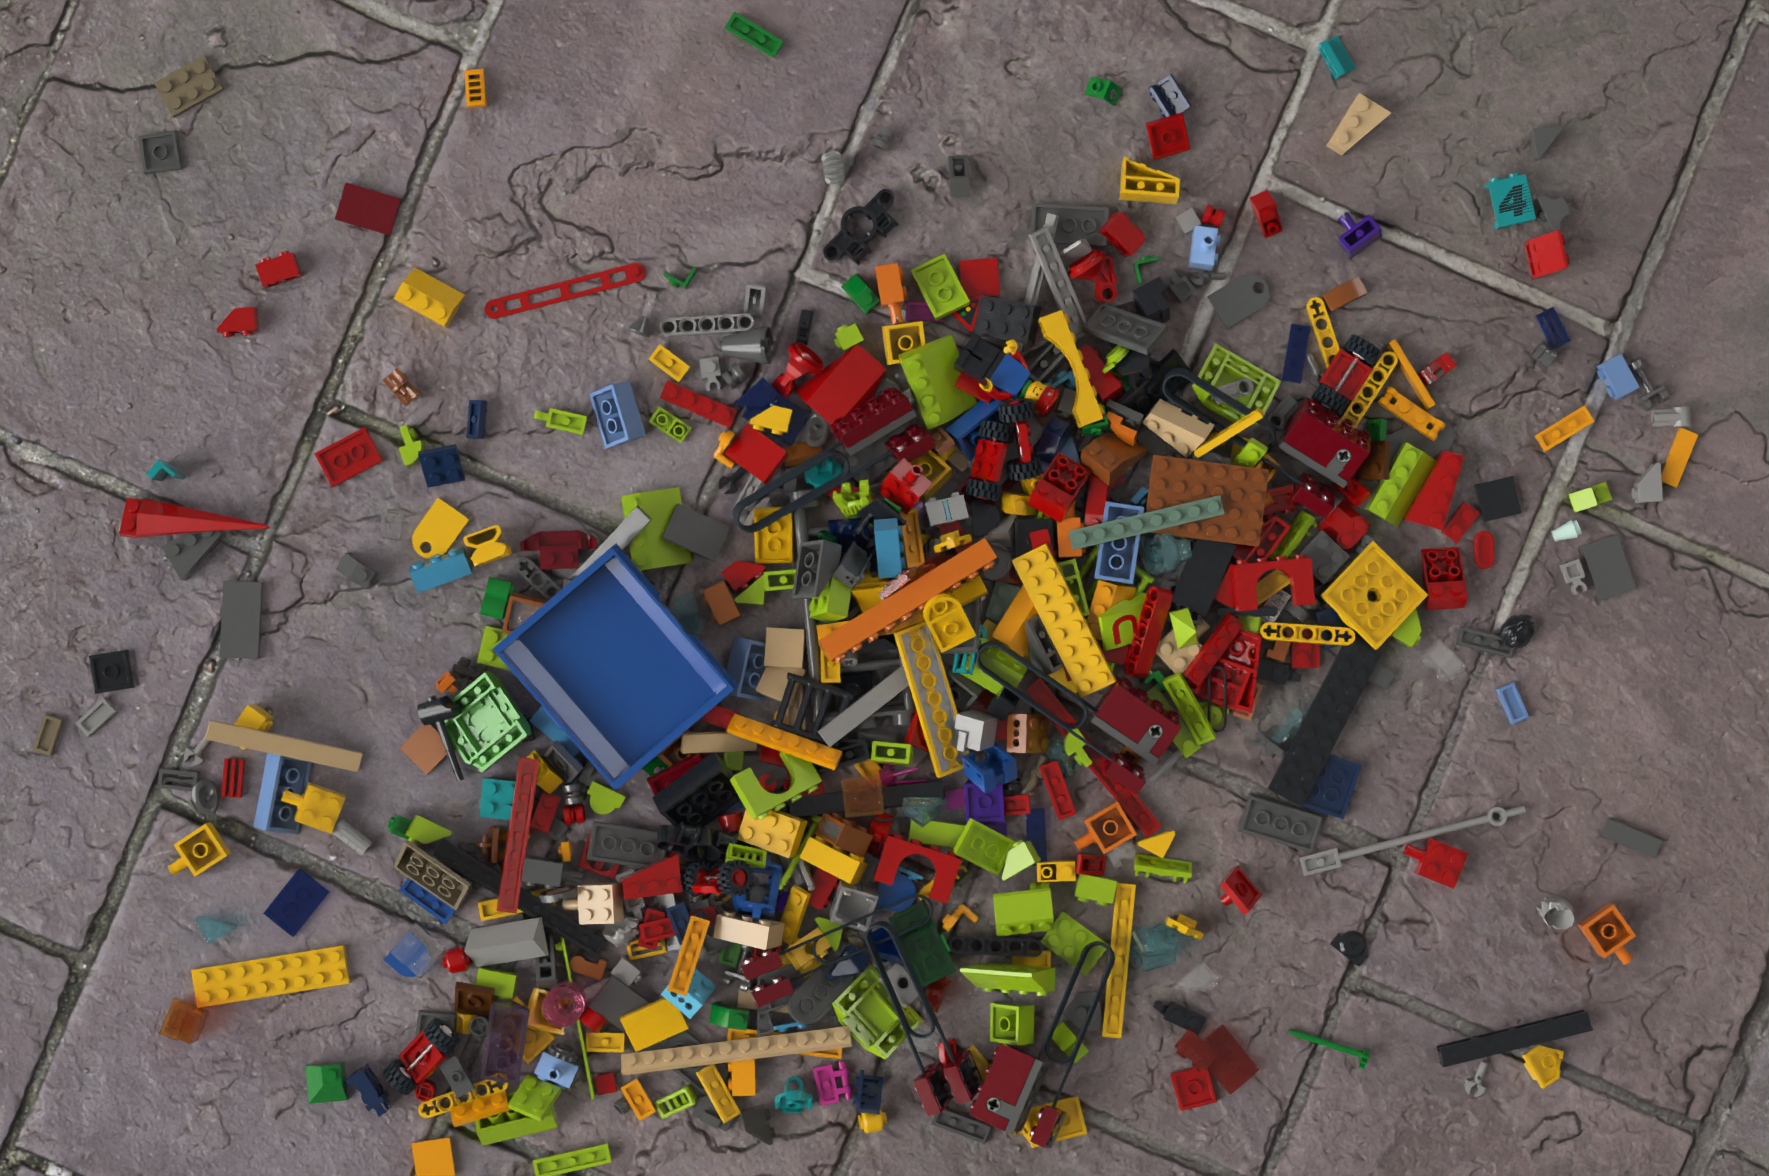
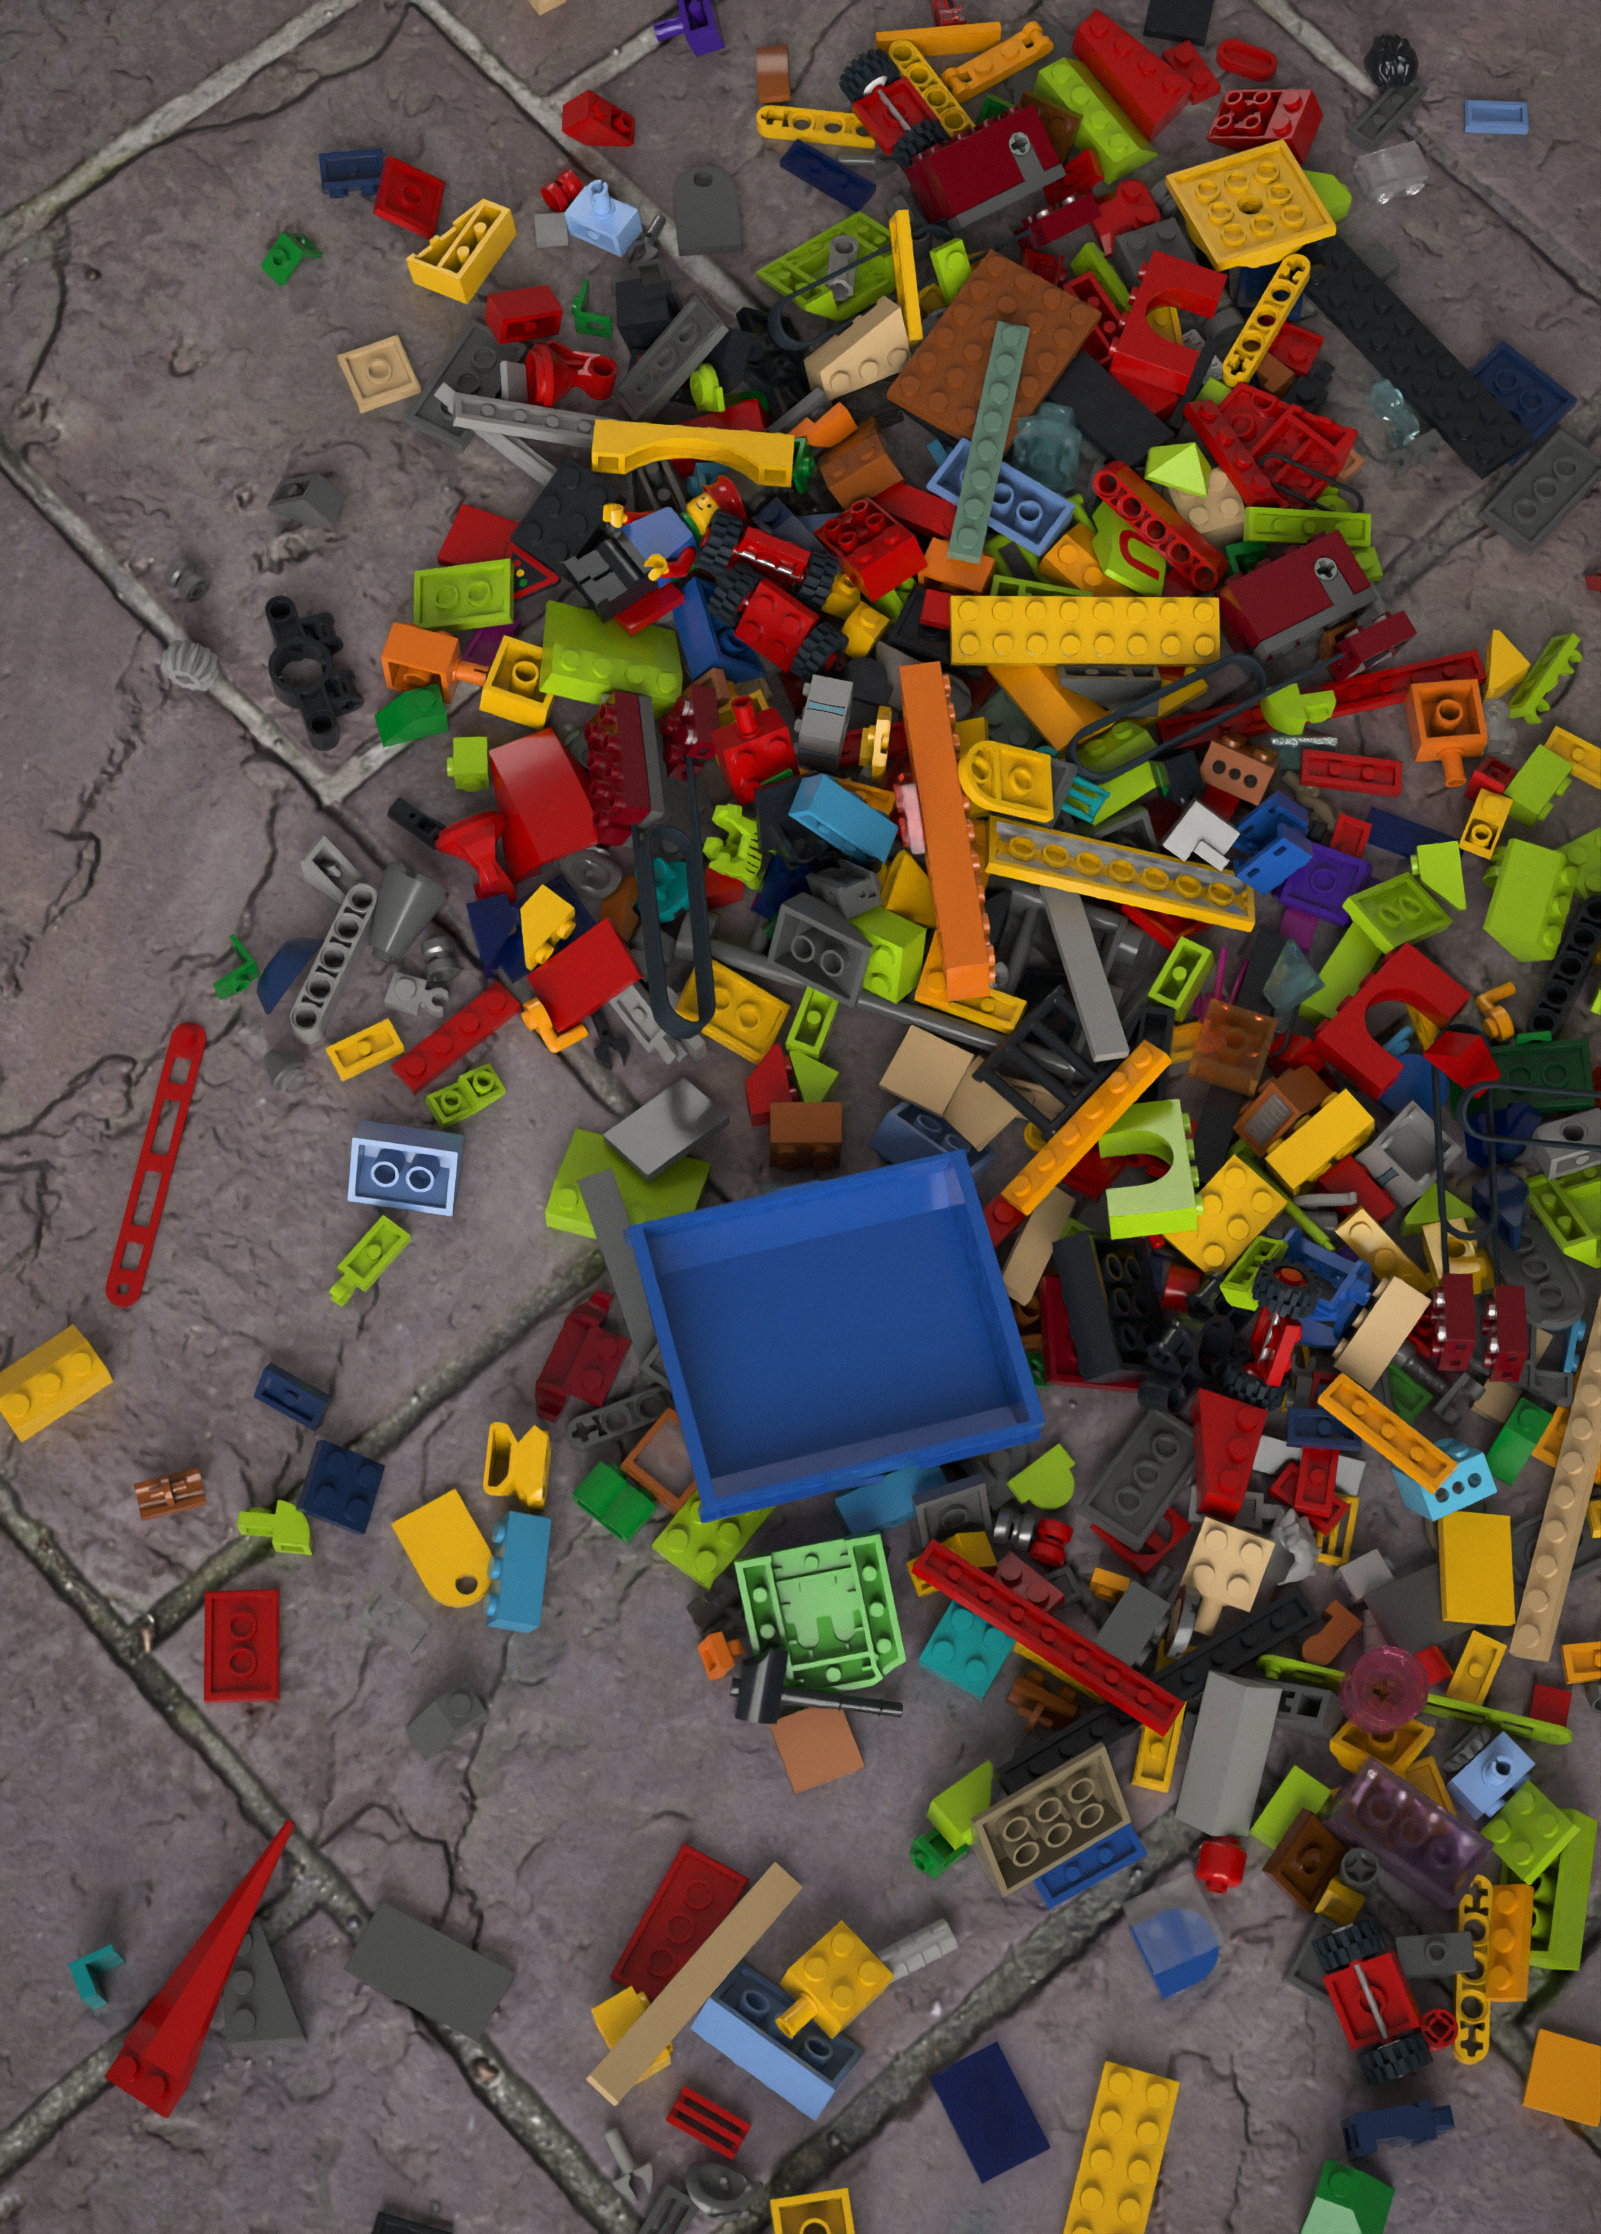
camera: 70 degrees left, 20 degrees down
none -> dark blue piece [256,937,325,1015]
none -> tan tile [337,335,421,414]
none -> red tile [609,1843,750,2002]
none -> red slope [1423,1031,1501,1100]

